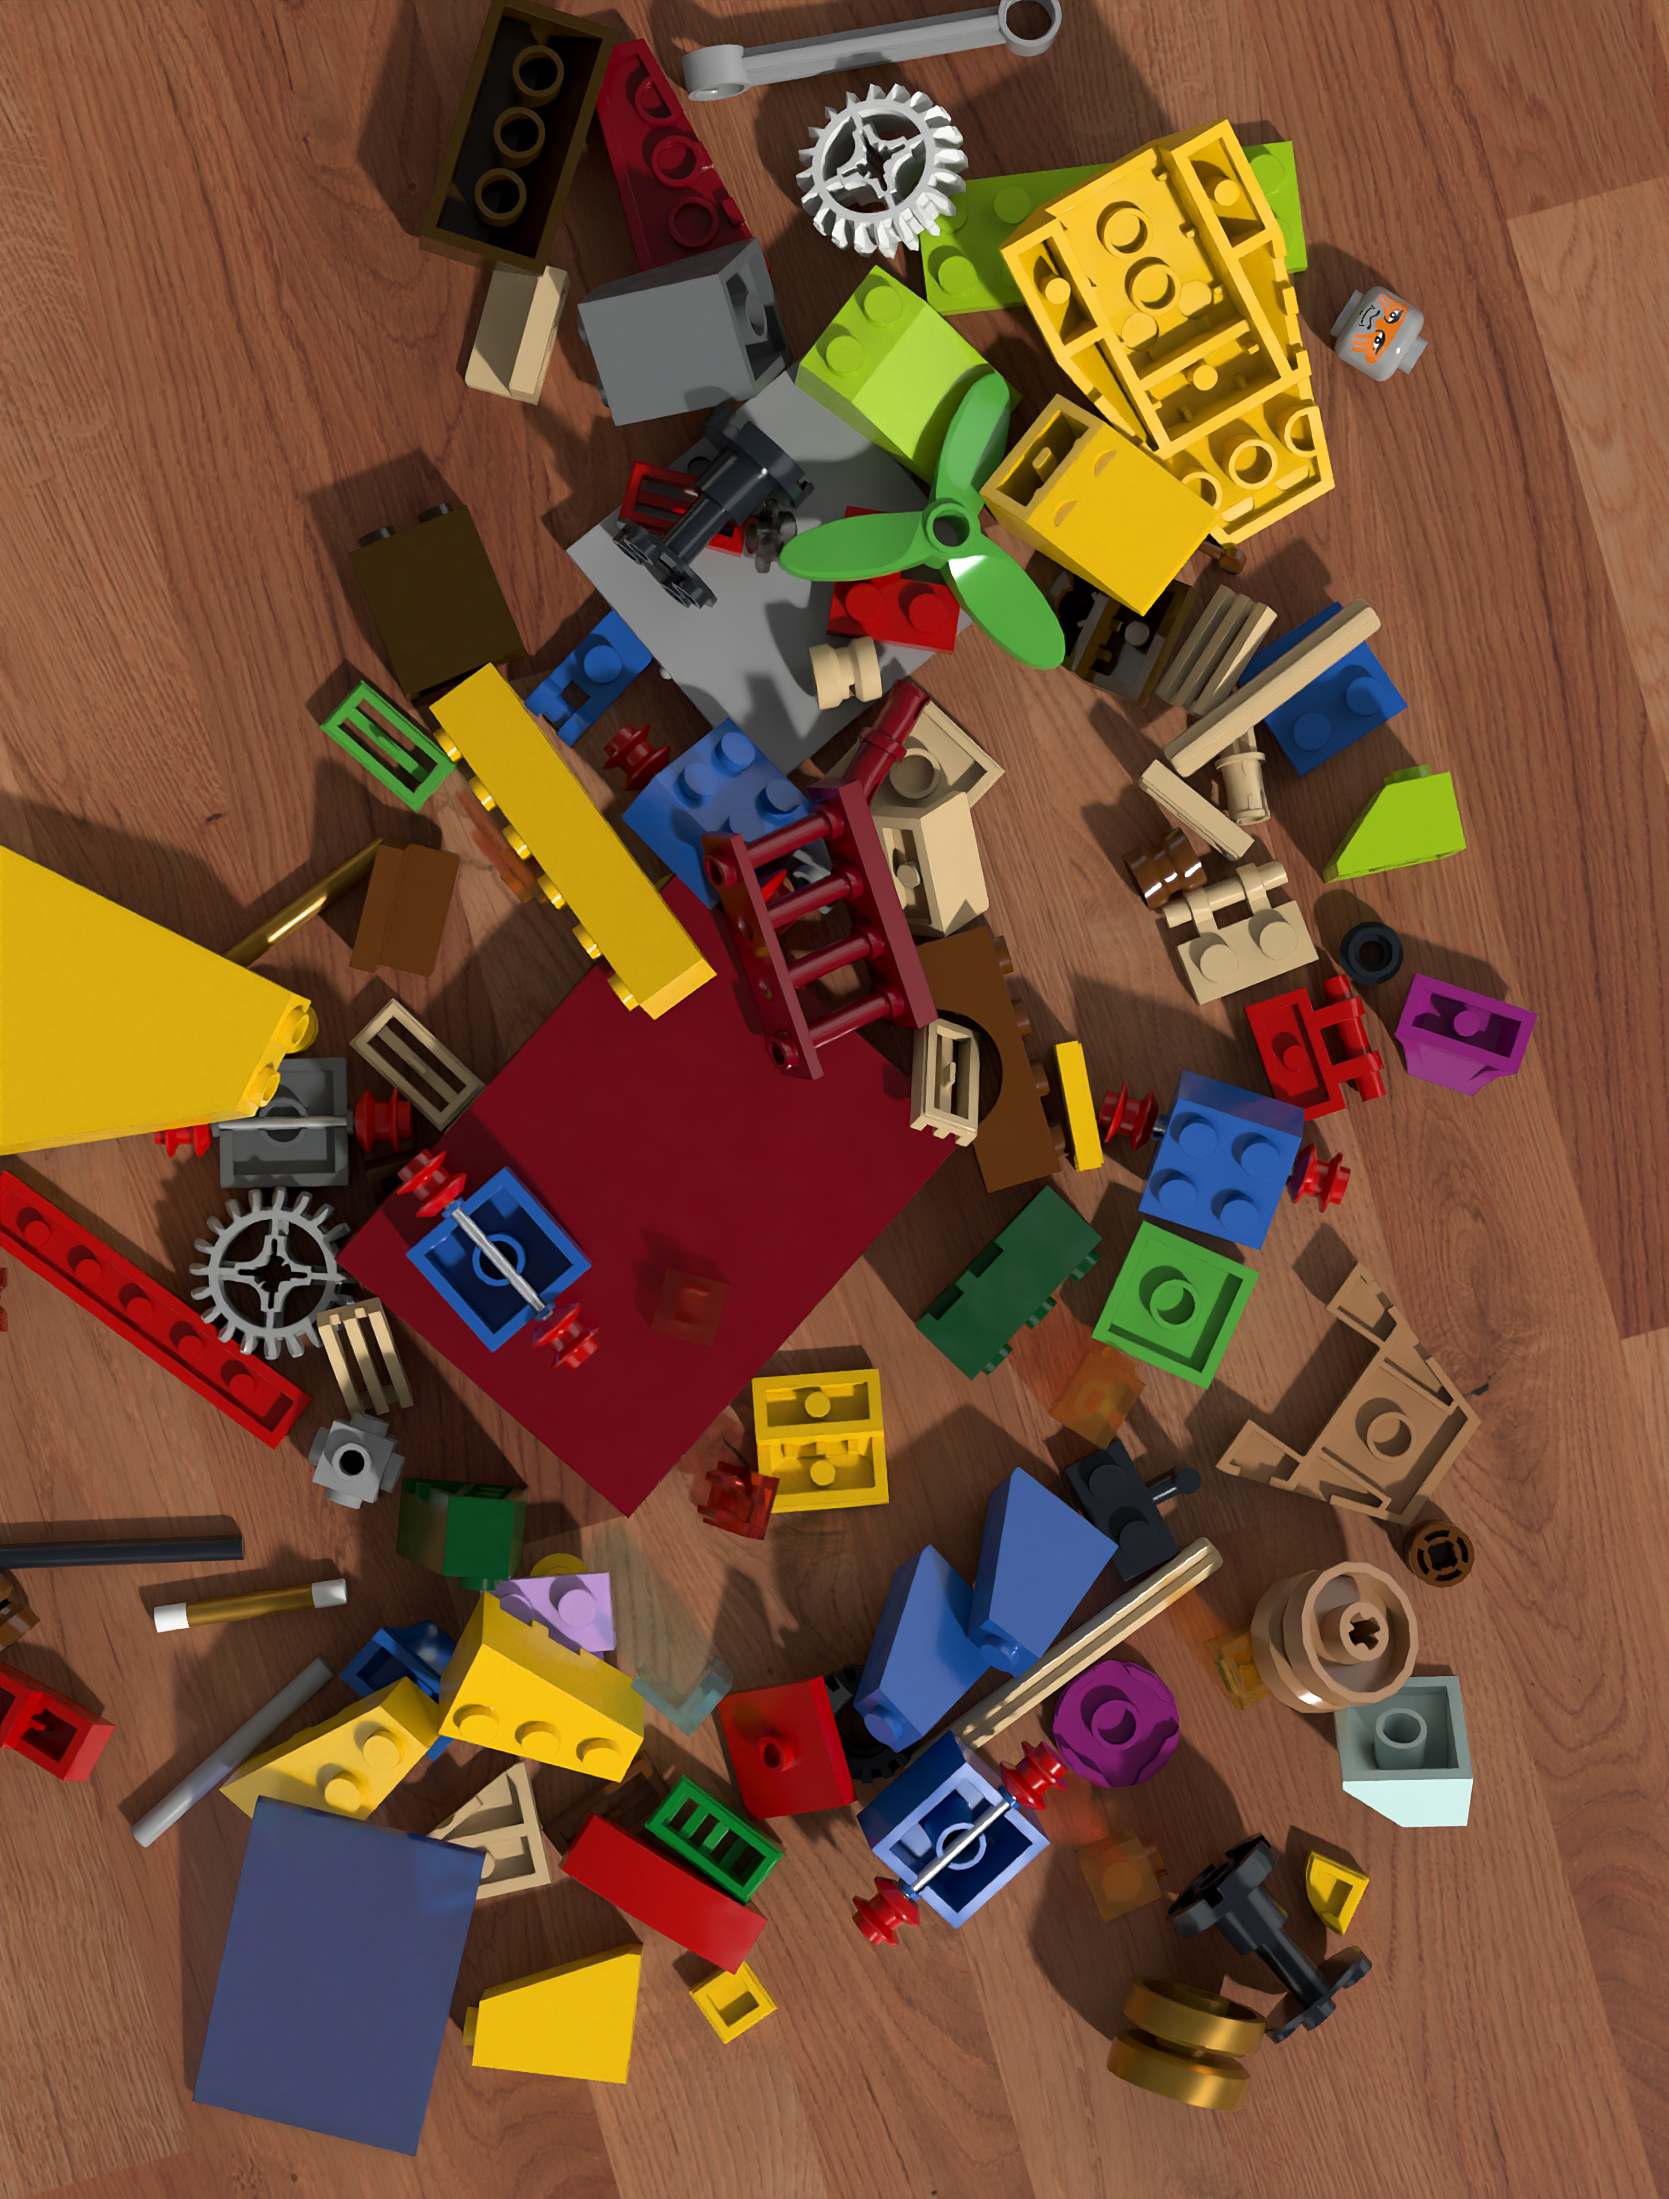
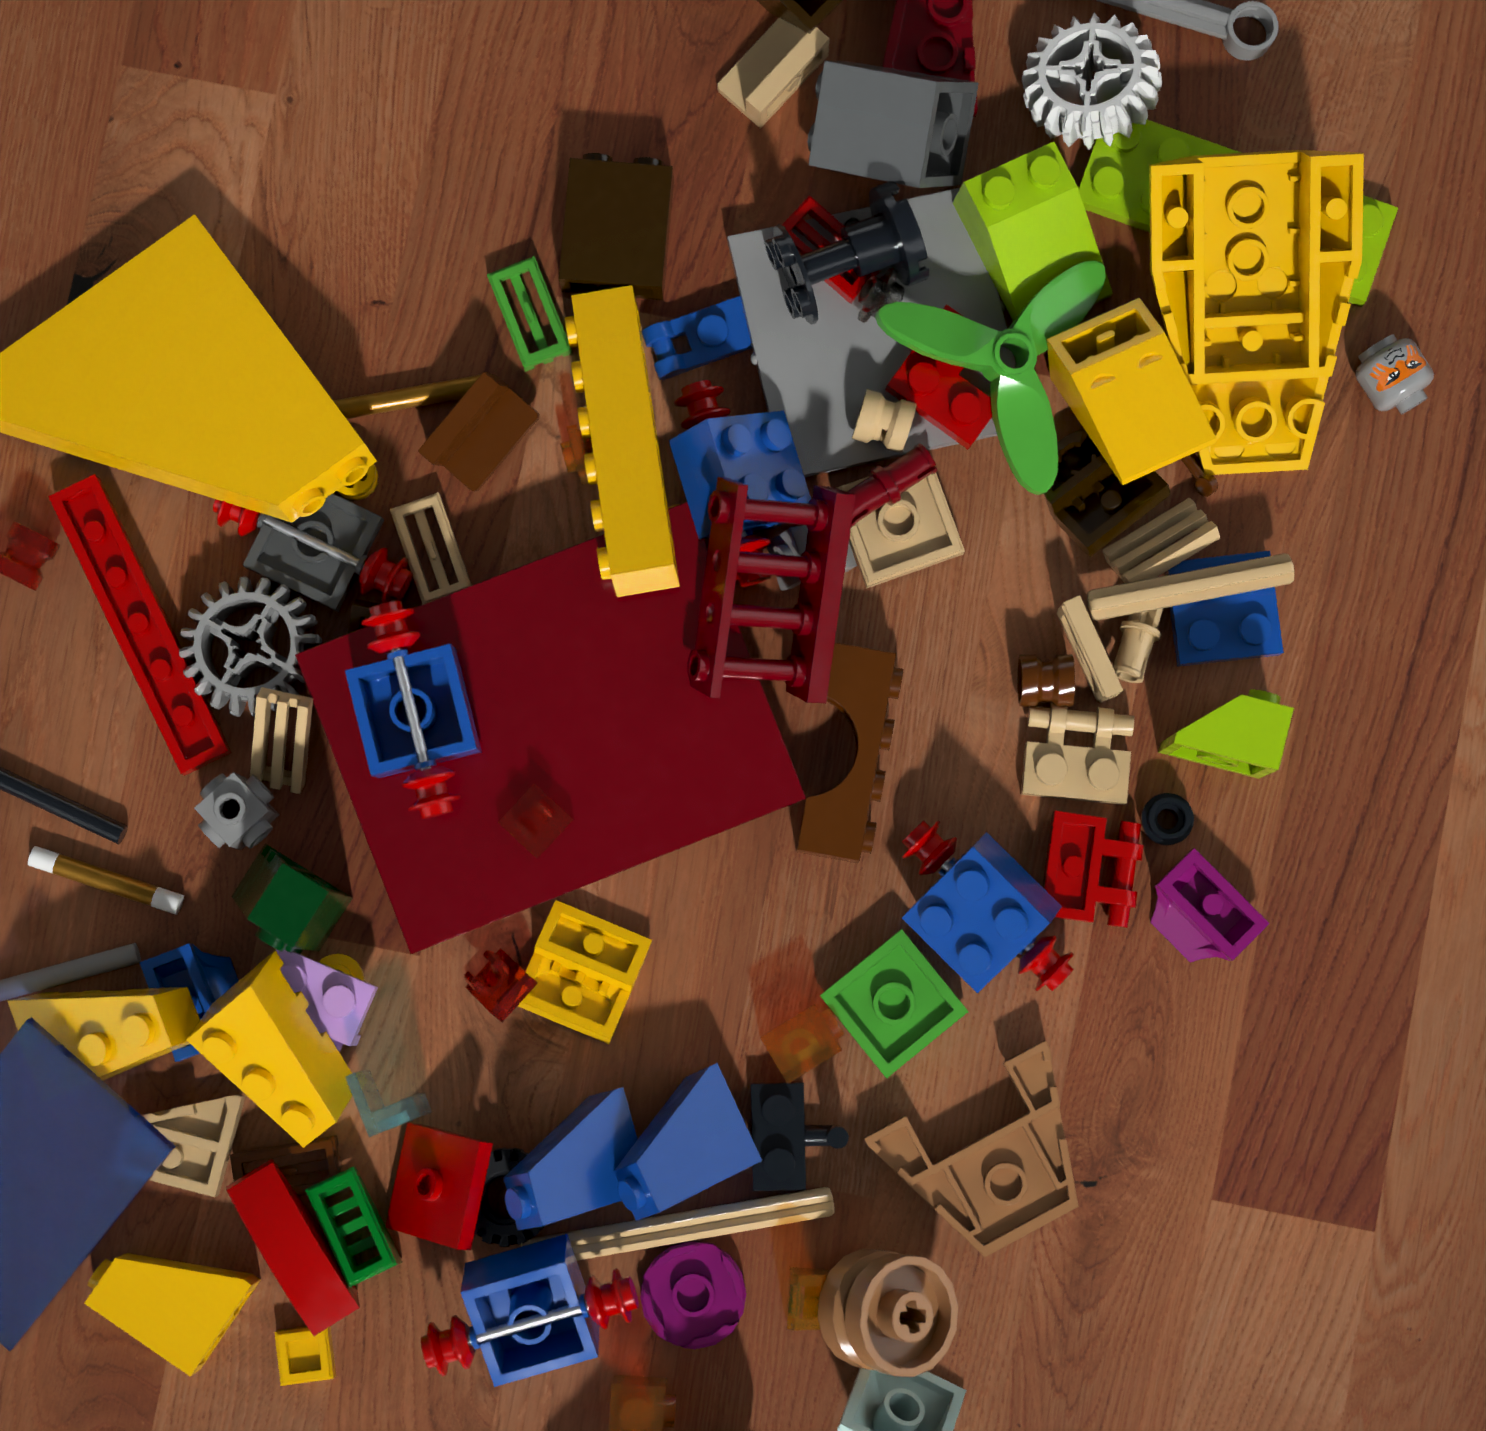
camera: 25 degrees right, 5 degrees down
tan panel [871,791,989,938] -> none
tan tile [910,1018,981,1147] -> none
dark green wedge [913,1185,1103,1381] -> none
yellow tile [1052,1041,1104,1171] -> none
reddish brown wheel [1402,1519,1475,1588] -> none

